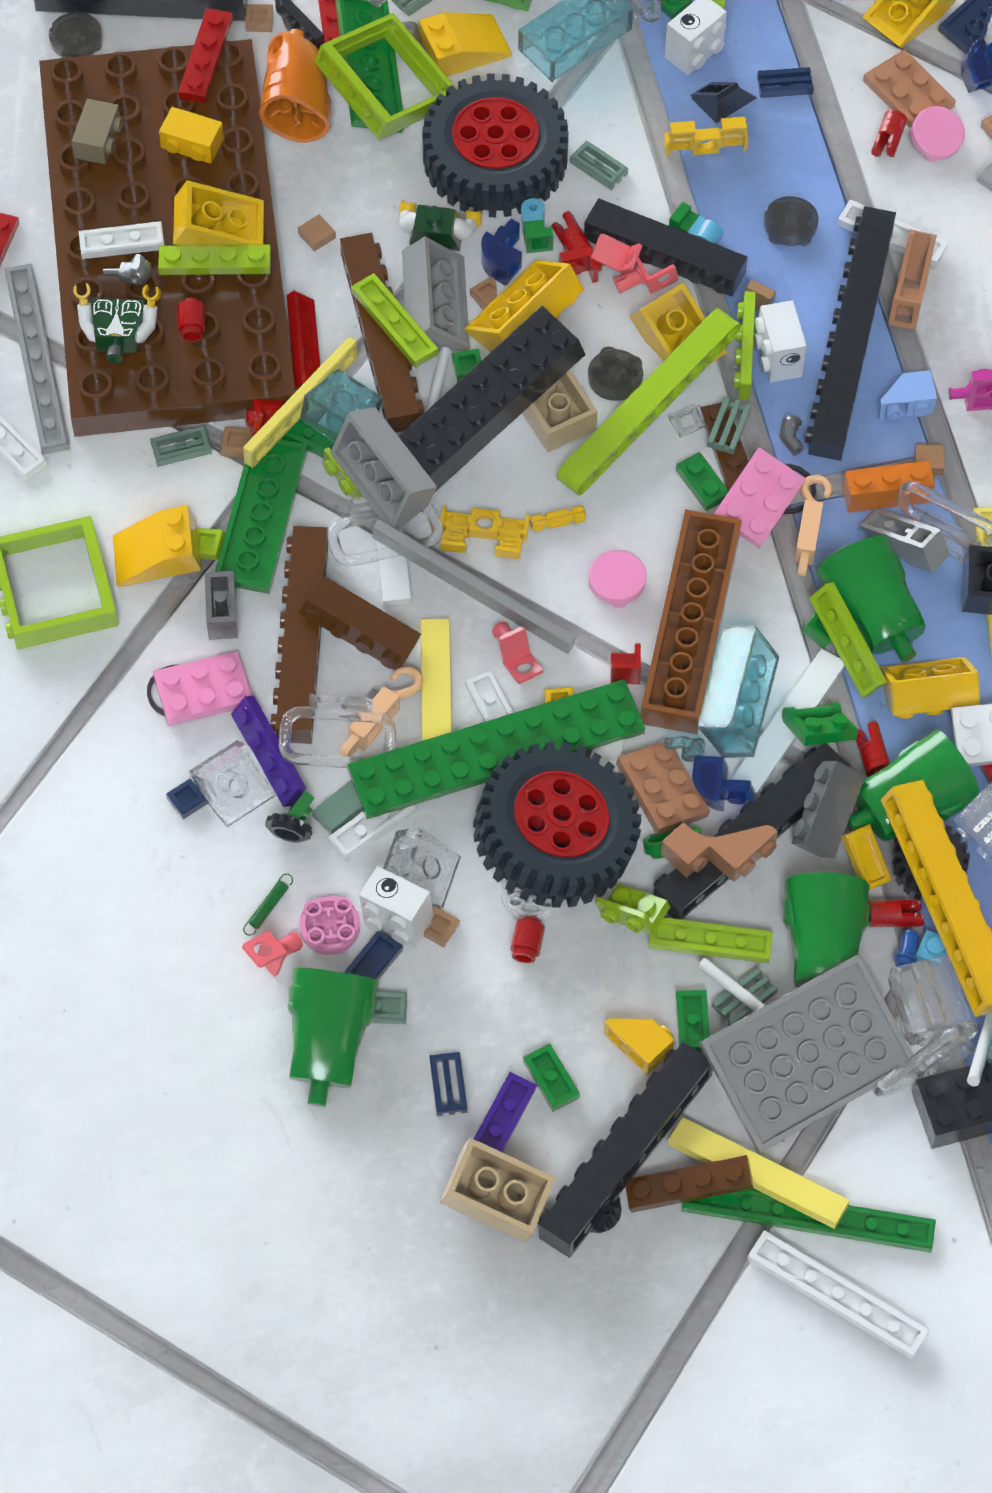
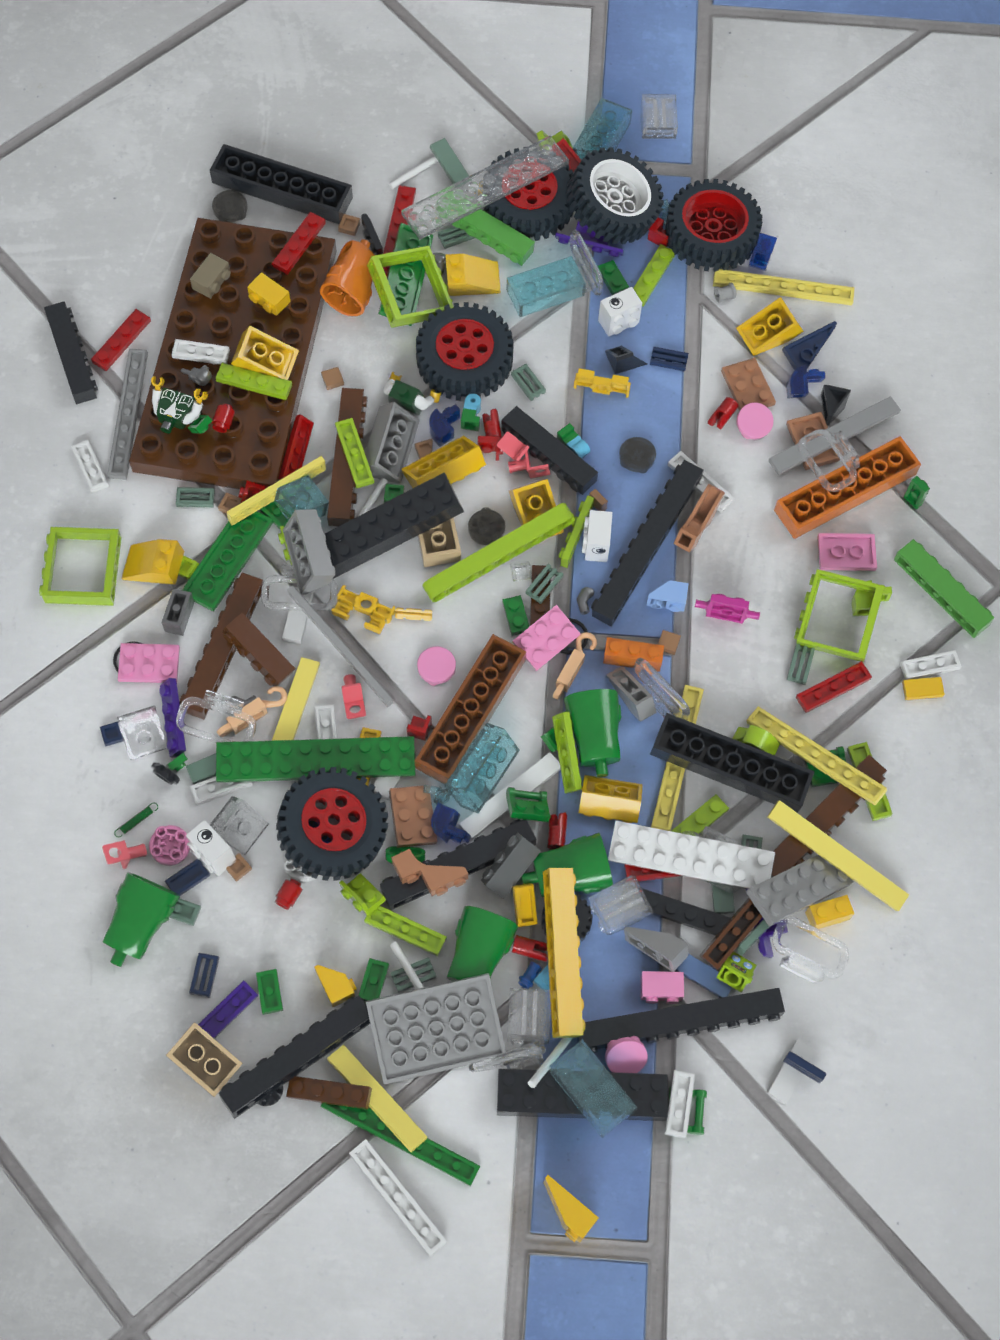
camera: 15 degrees right, 5 degrees up
none -> green plate [188,415,212,434]

